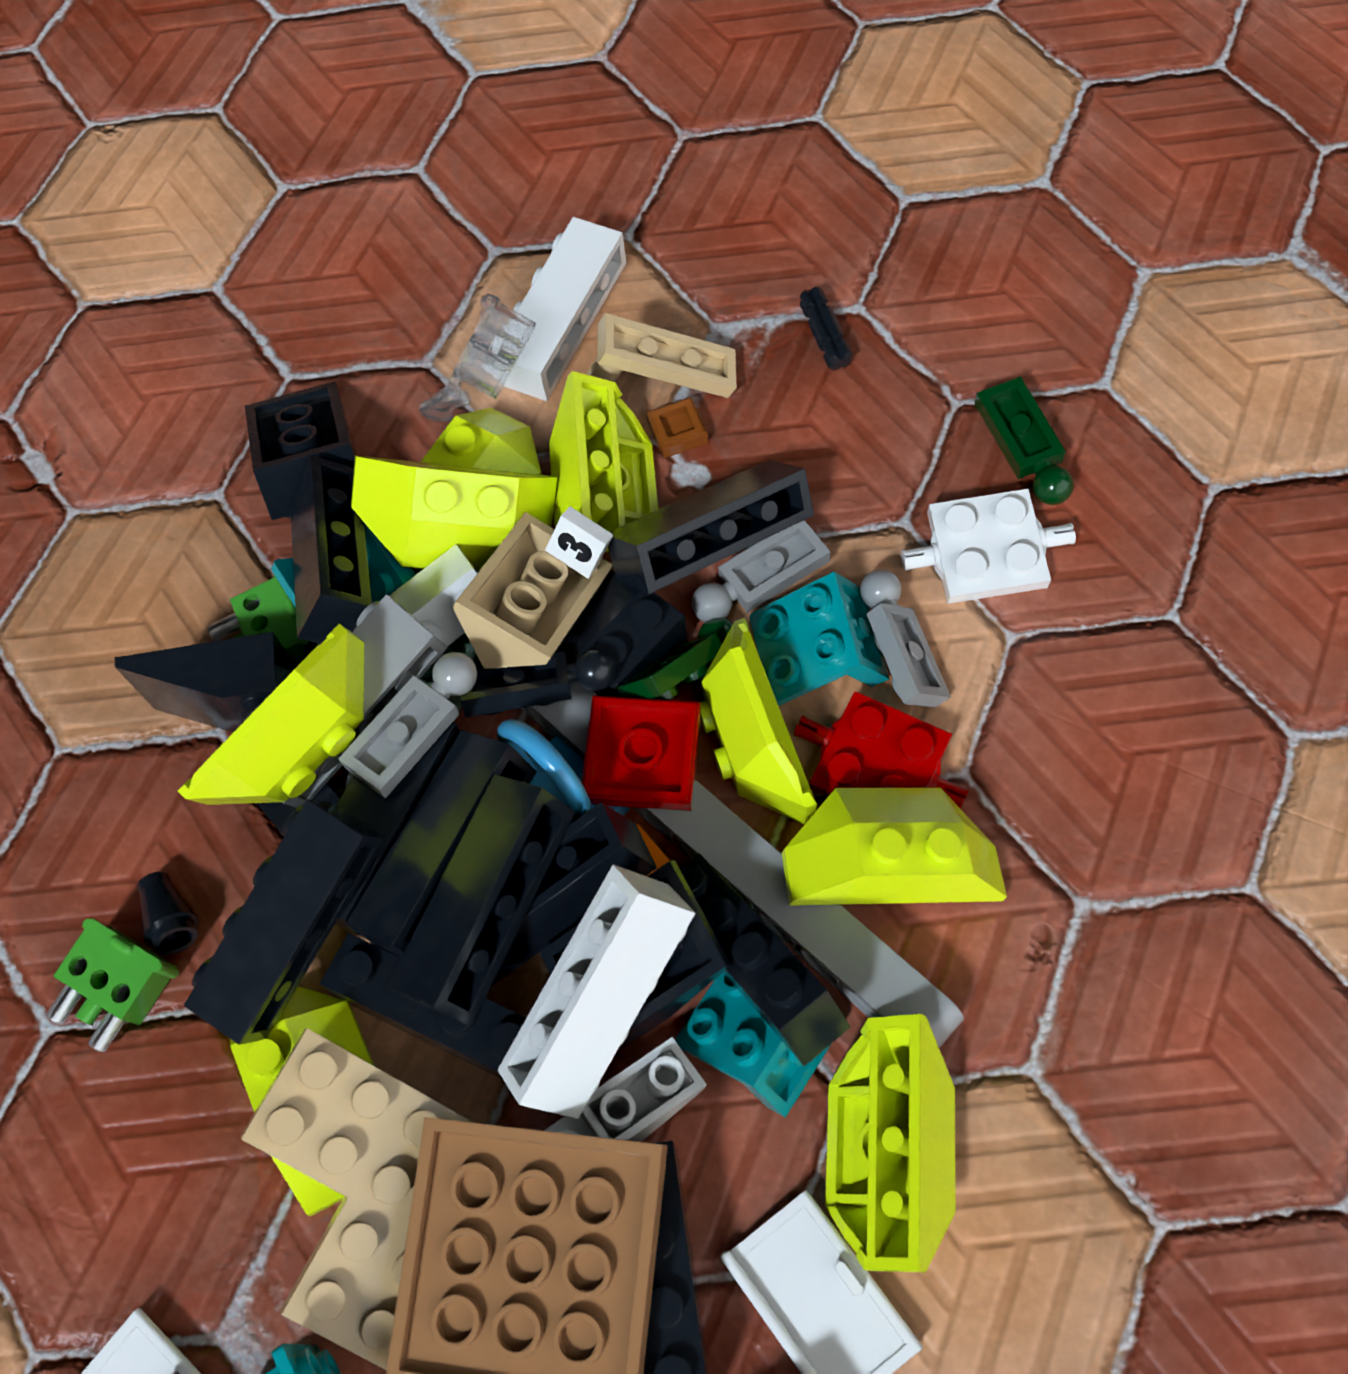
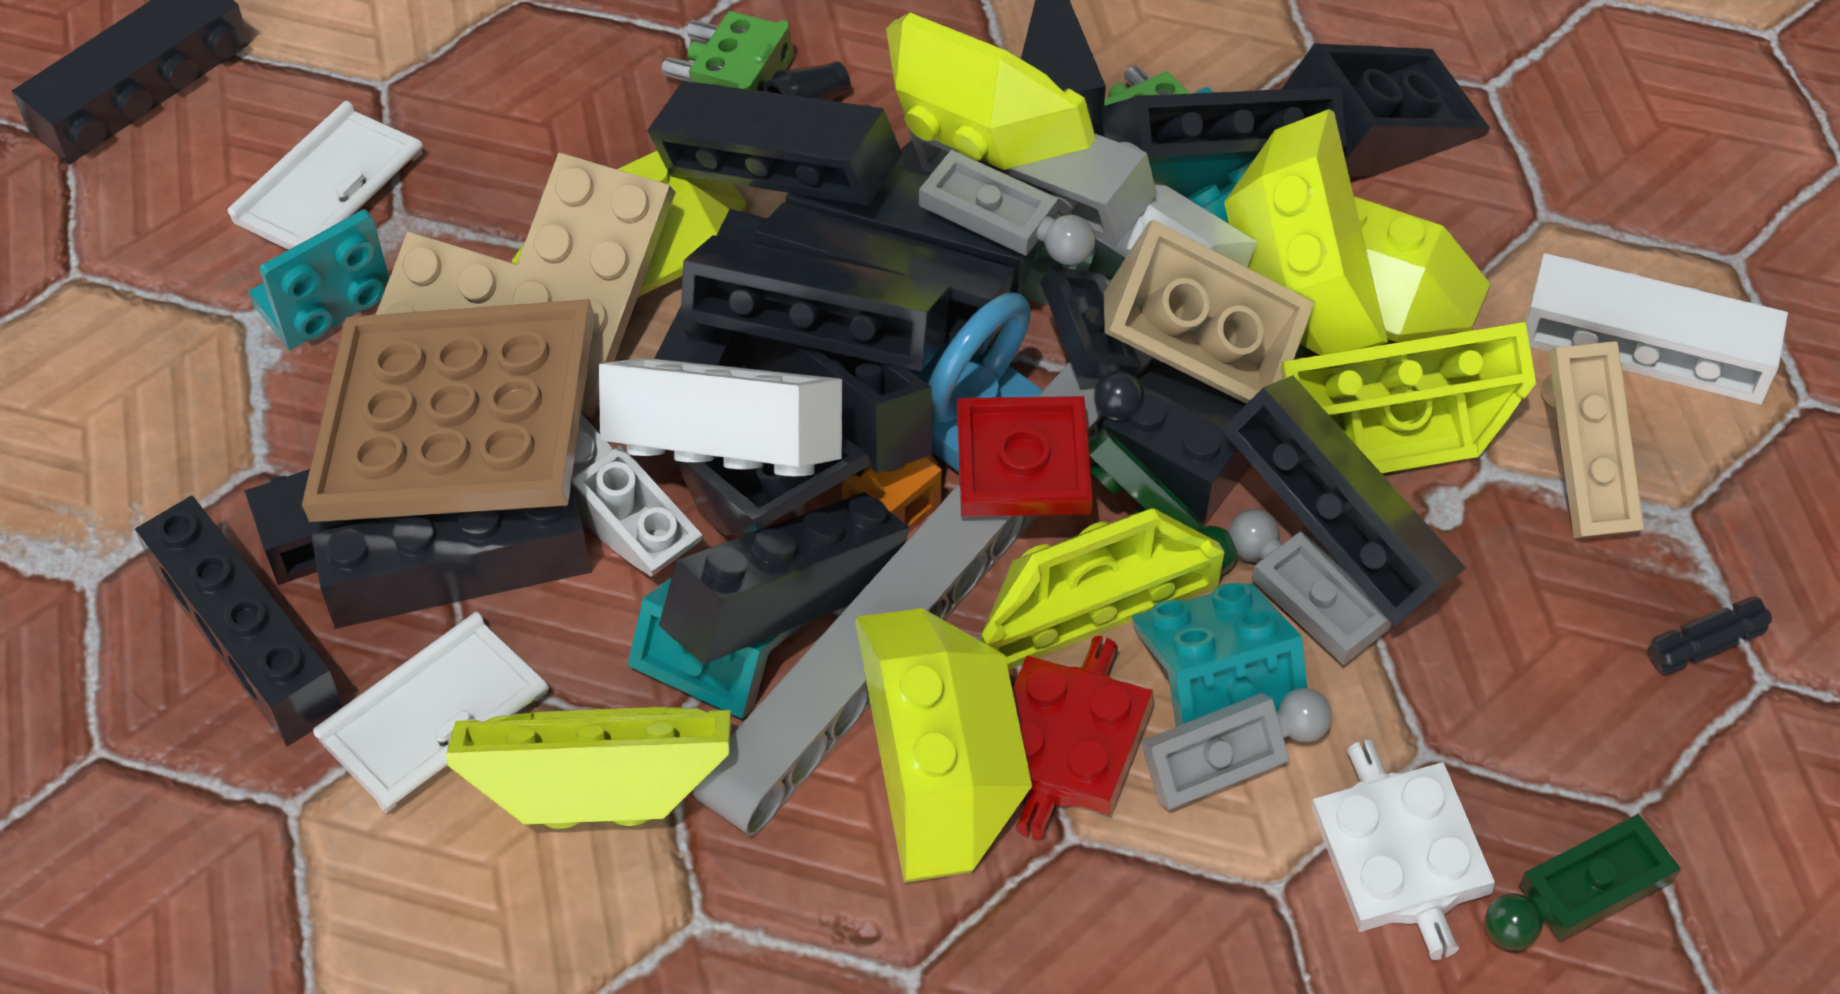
camera: 75 degrees right, 10 degrees down
clear piece [419,294,537,422] -> none
white tile [545,506,613,578] -> none
dark orange tile [646,397,708,459] -> none

